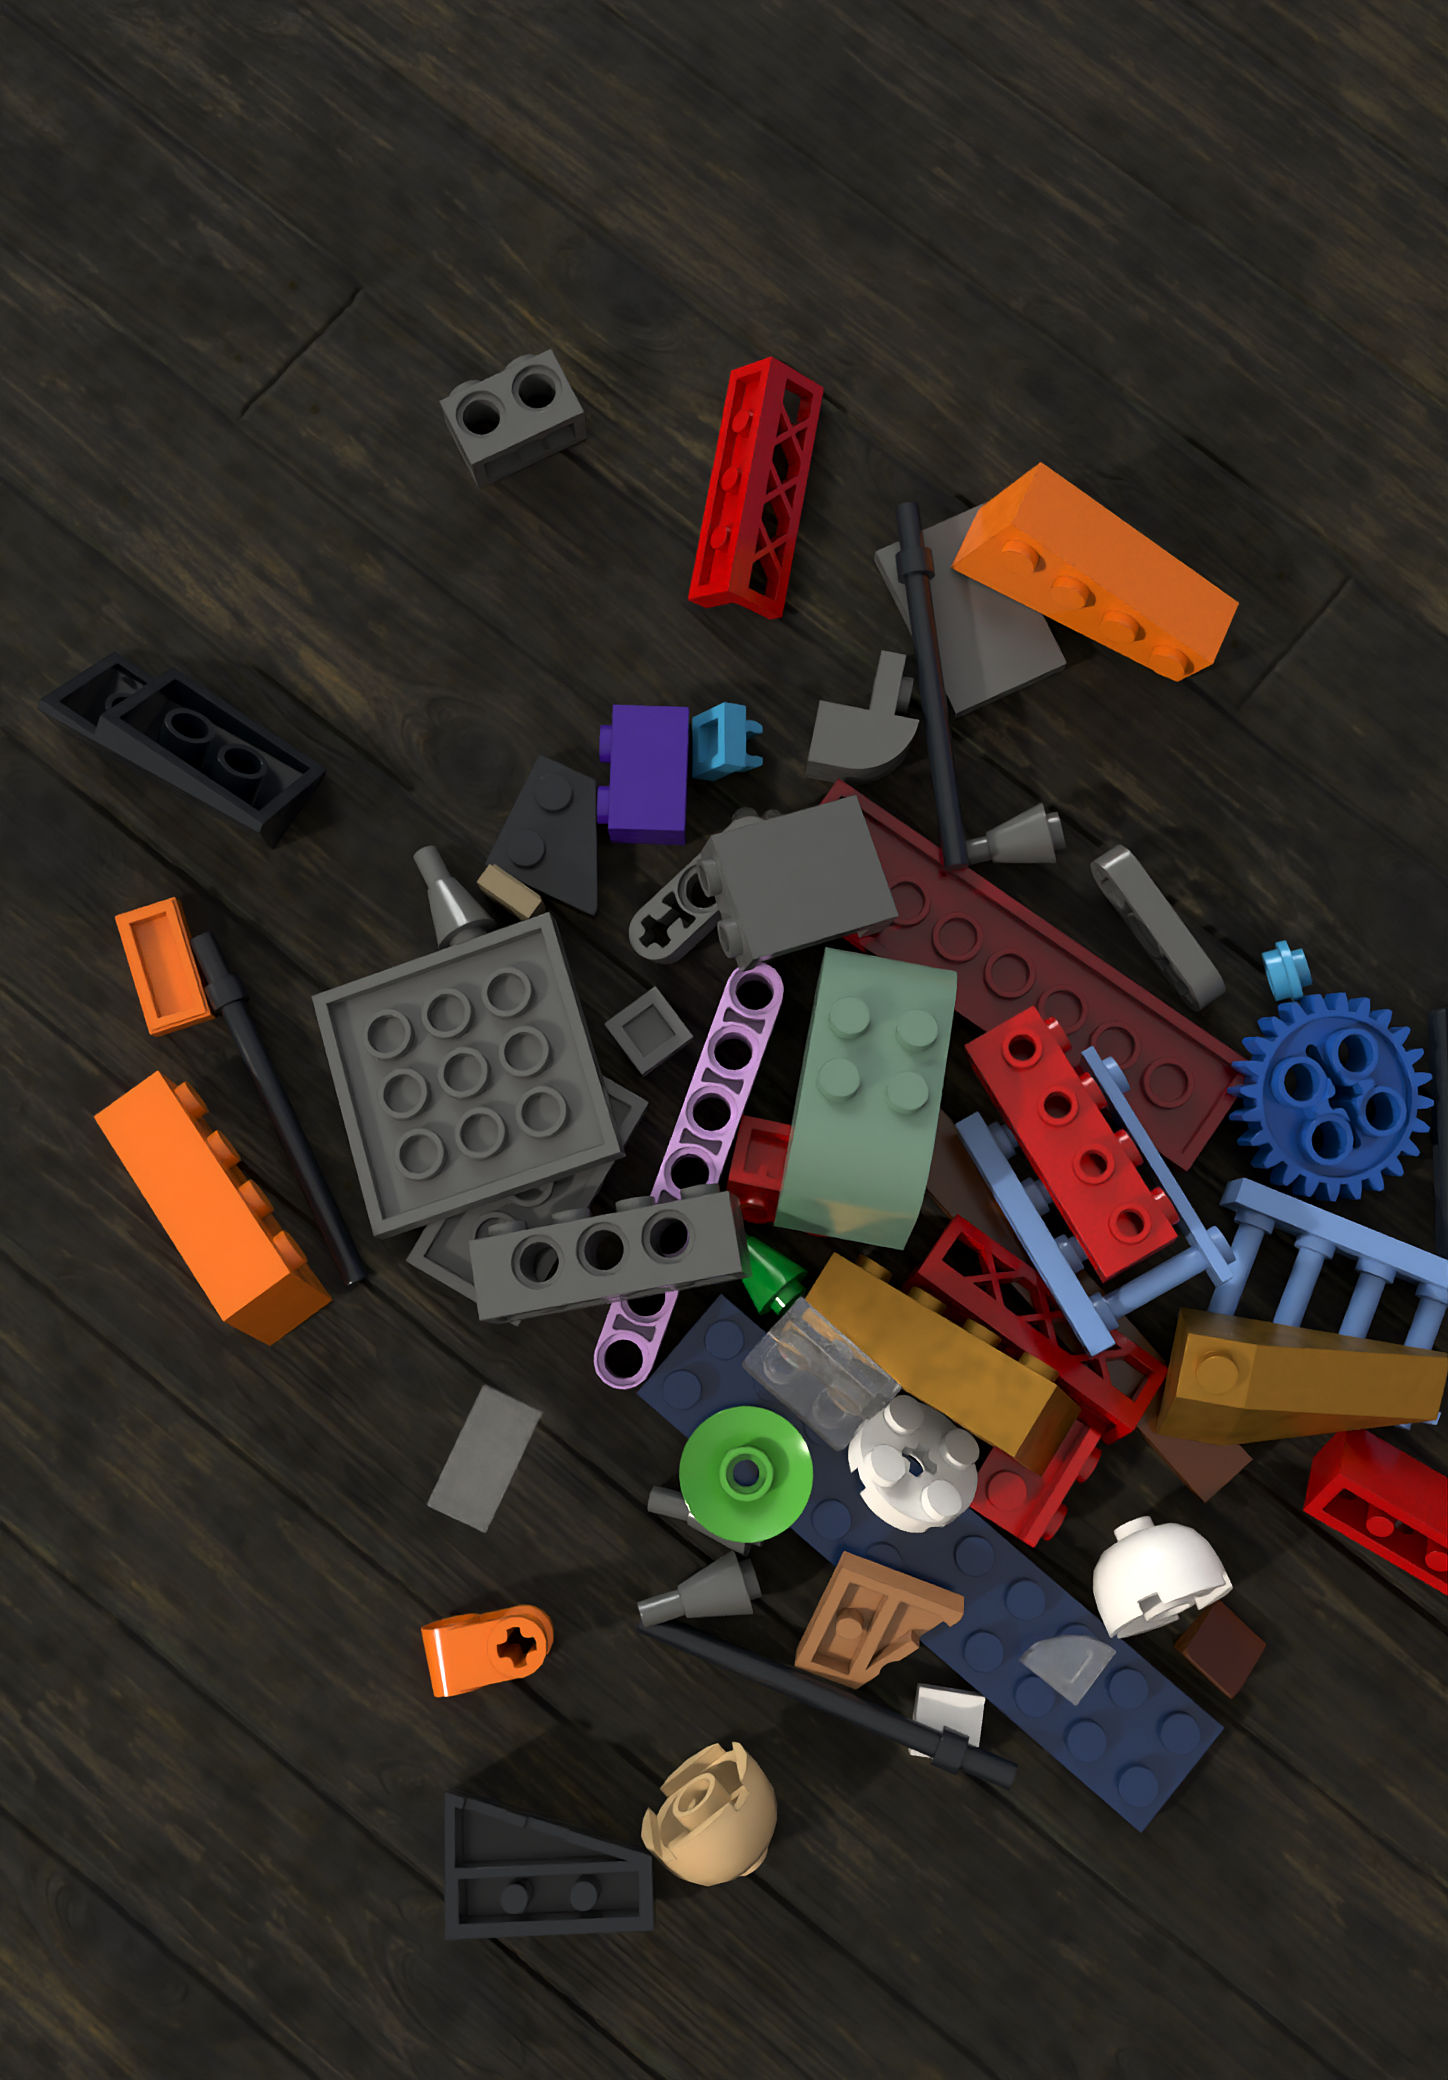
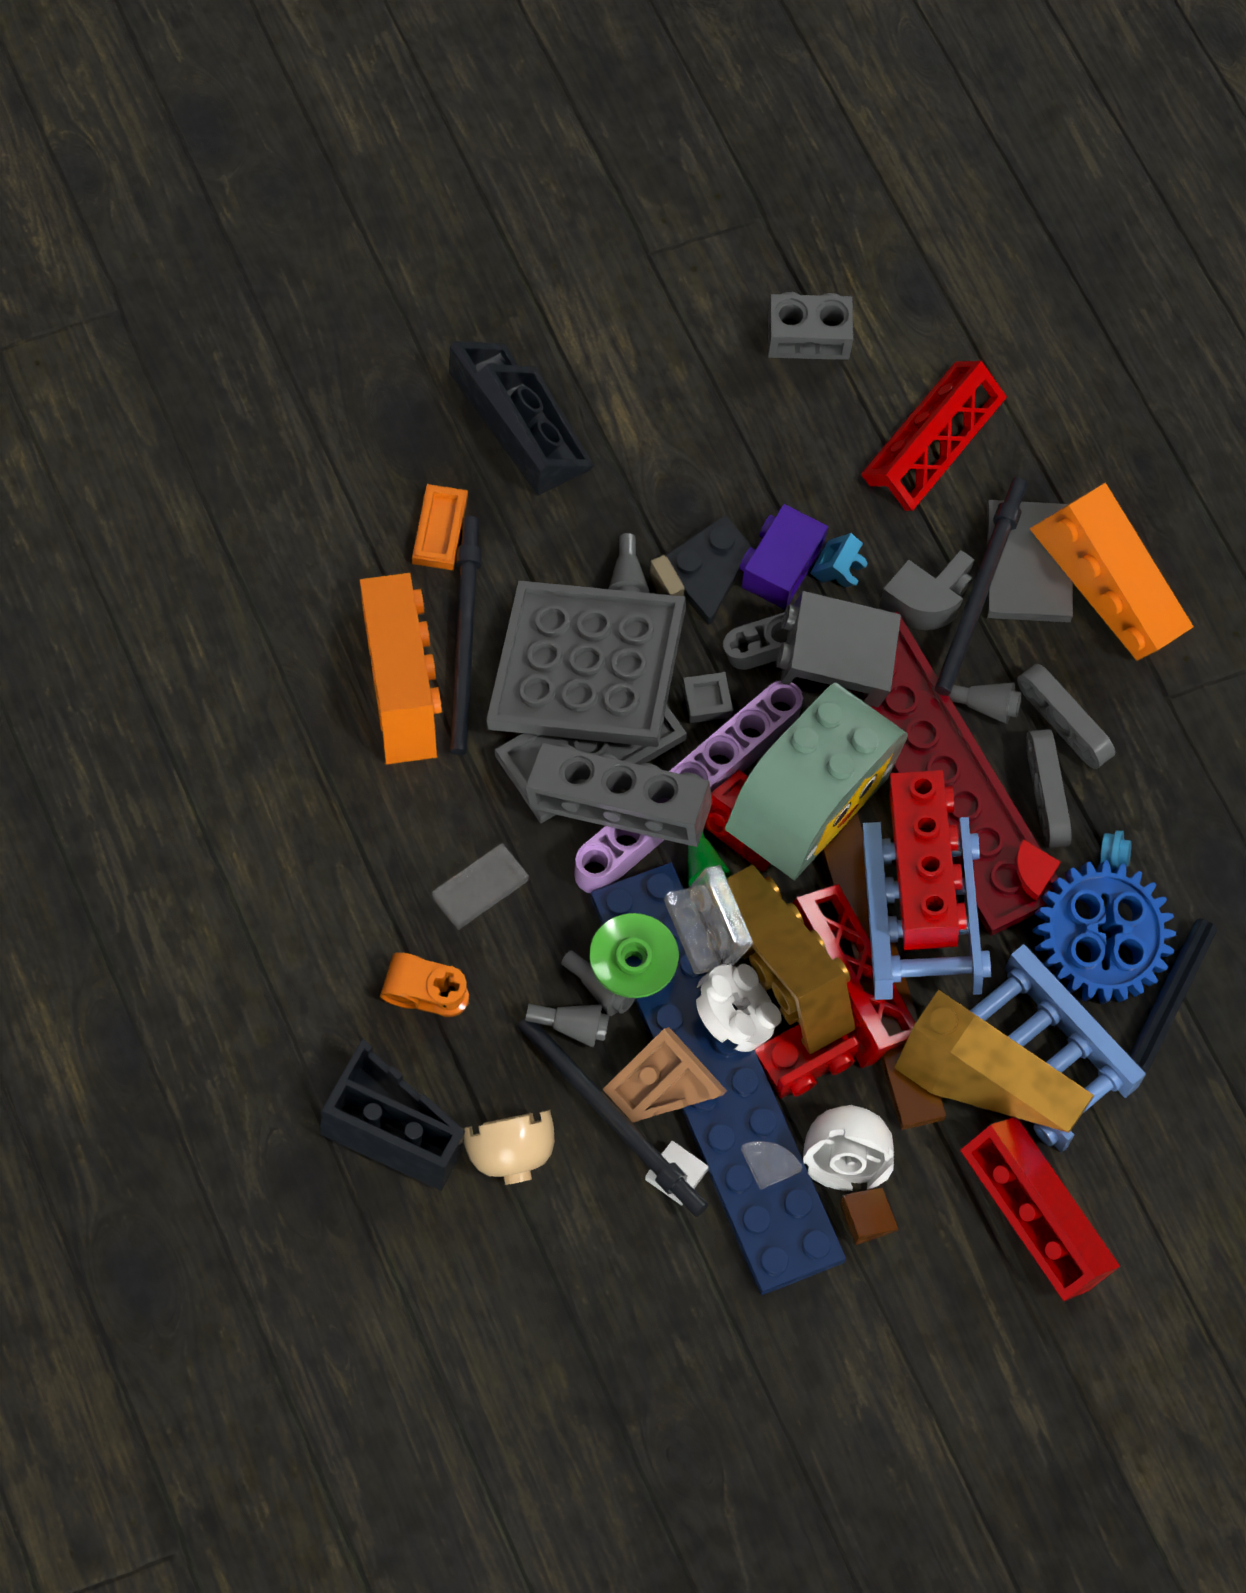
camera: 25 degrees right, 15 degrees down
none -> red tile [1016,839,1061,901]
none -> dark grey beam [1017,664,1115,769]

